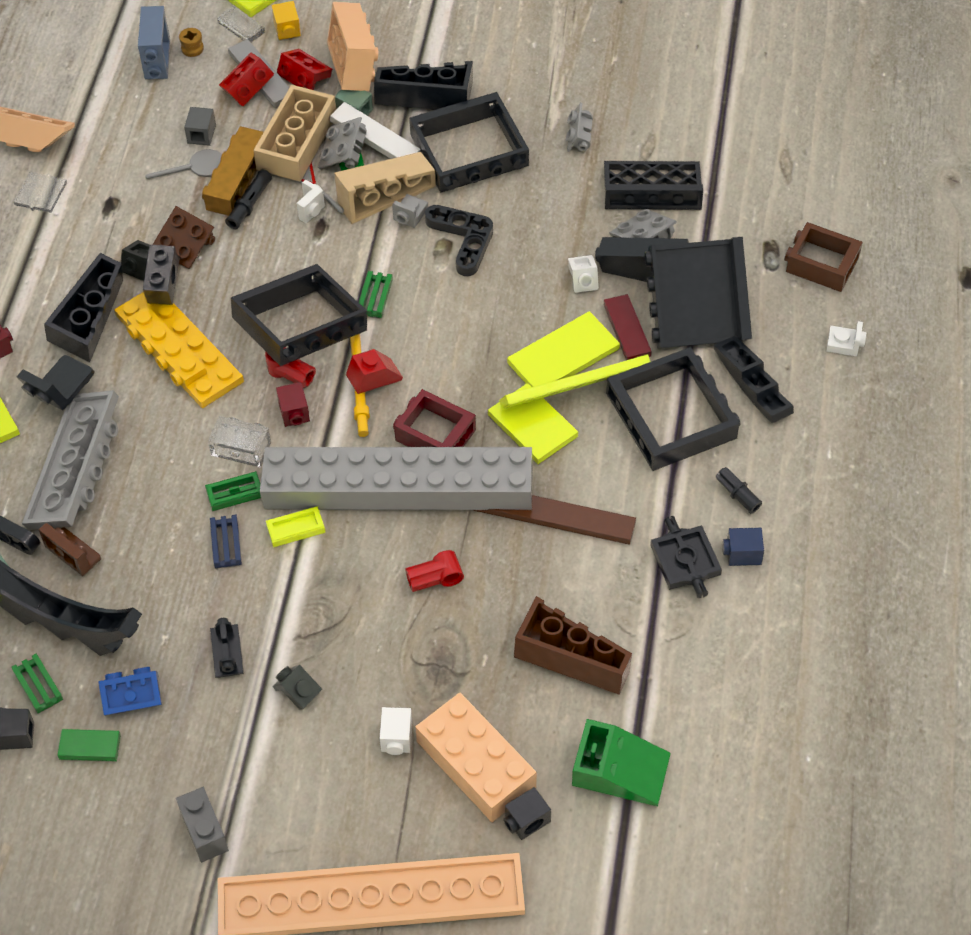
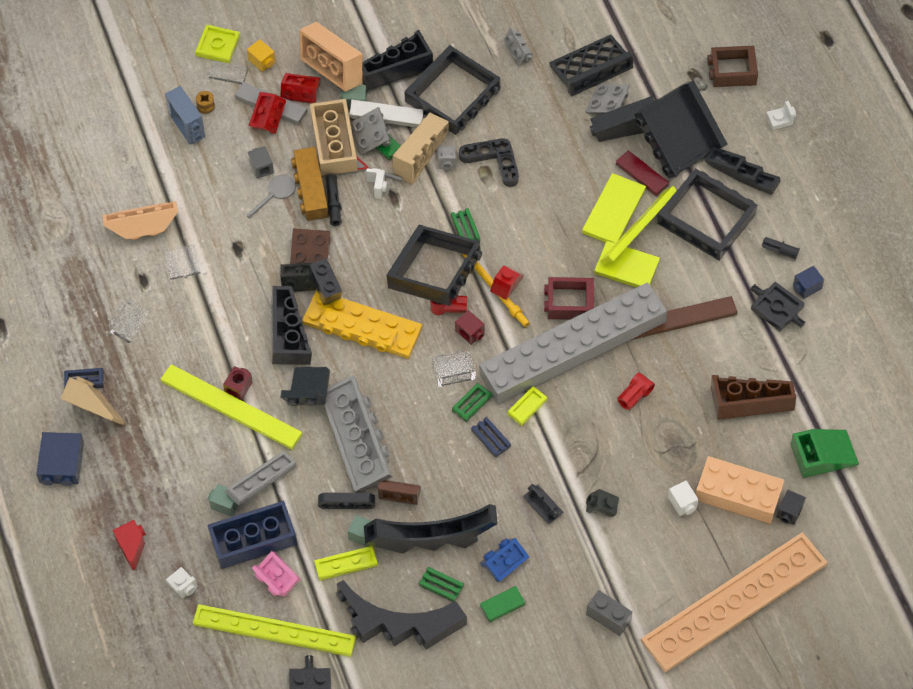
camera: 30 degrees left, 5 degrees up
white bracket [568,255,599,293] -> none

